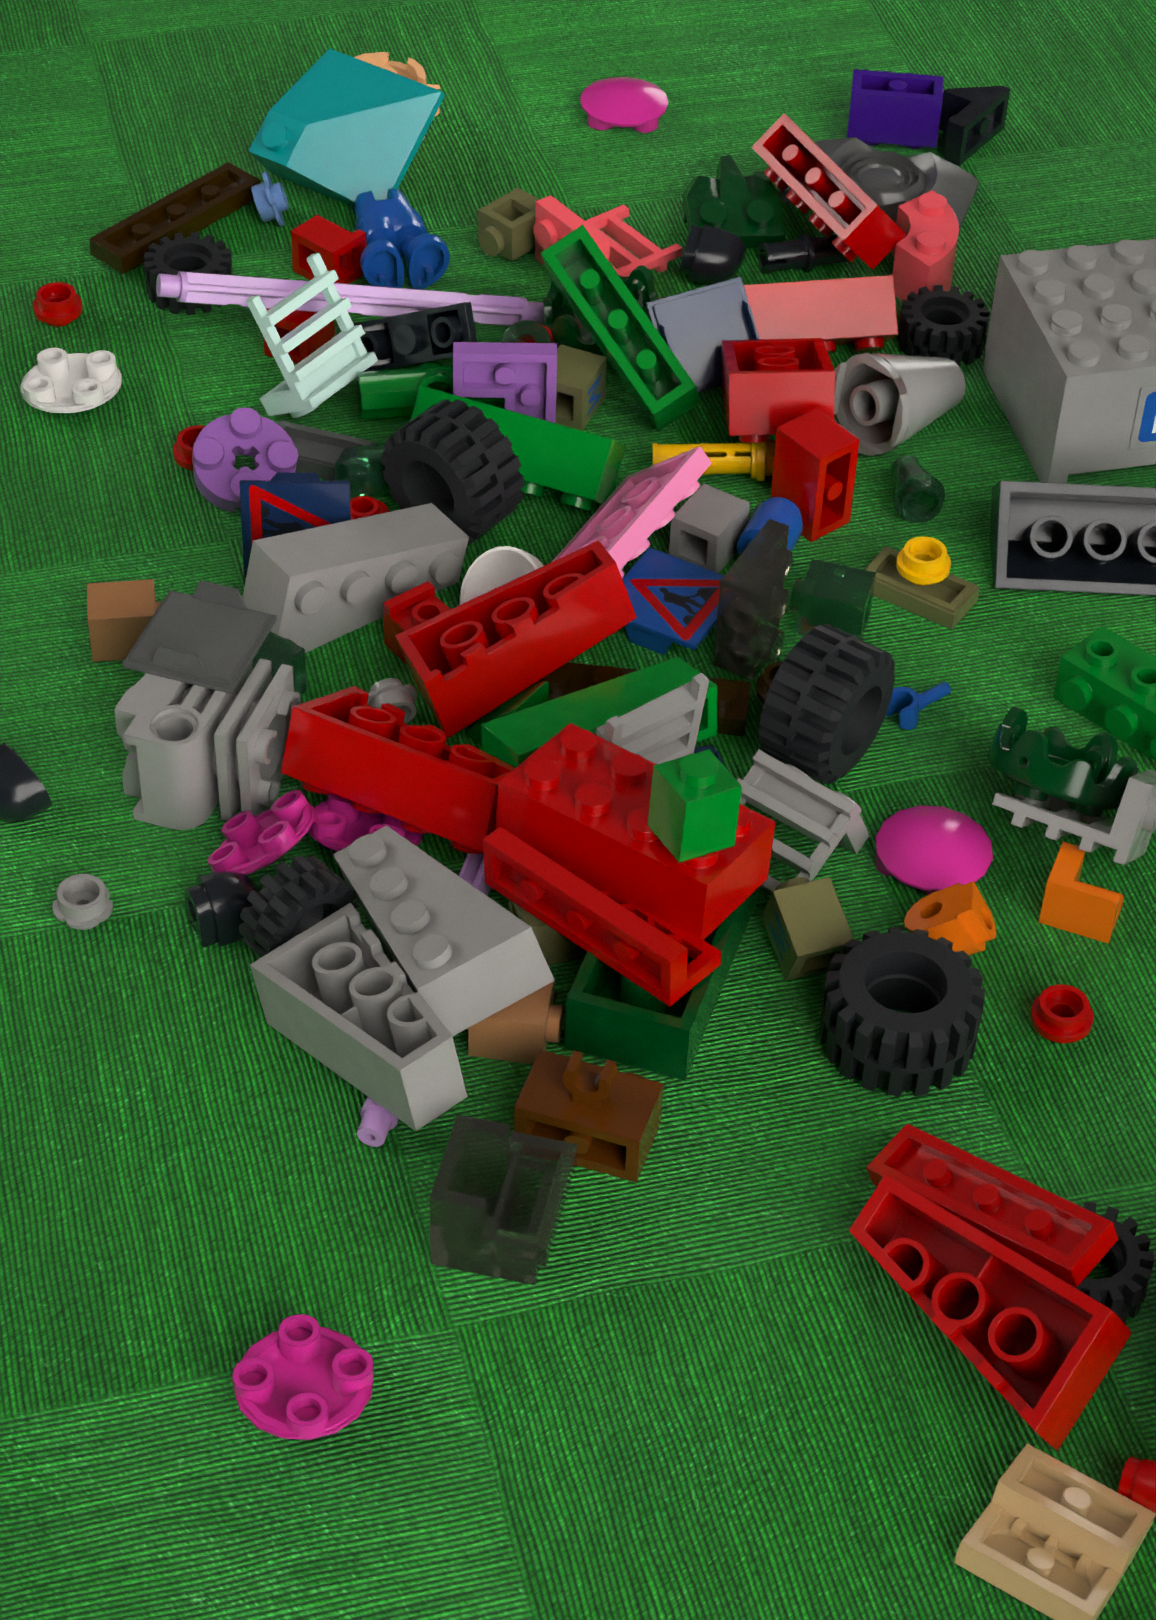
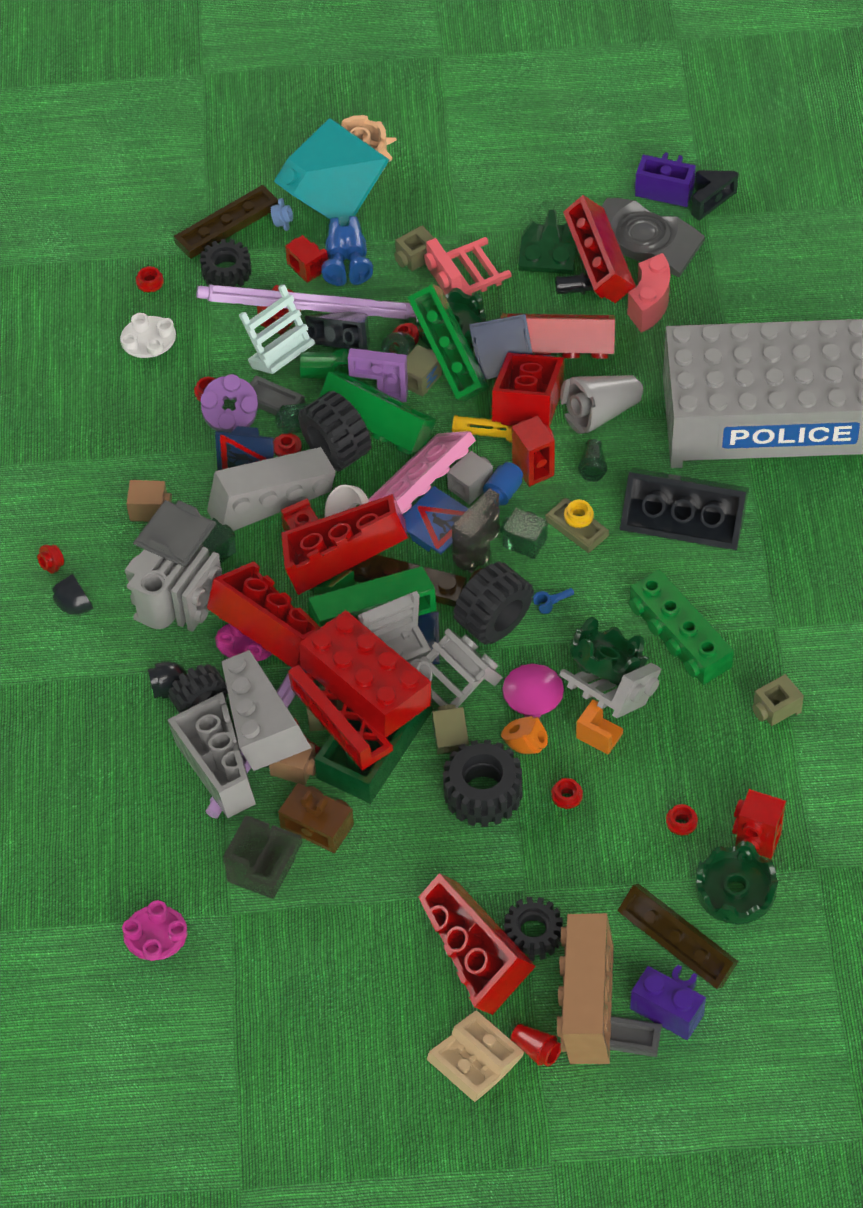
camera: 15 degrees right, 10 degrees up
light grey plate [52,874,113,930] -> none
dark pink dish [208,790,315,875] -> none
light grey plate [367,678,418,724] -> none
dark pink dish [580,77,668,133] -> none
green brick [648,749,742,863] -> none
black piece [679,225,746,285] -> none
red plate [866,1123,1119,1287] -> none
black tyre [897,285,989,367] -> none

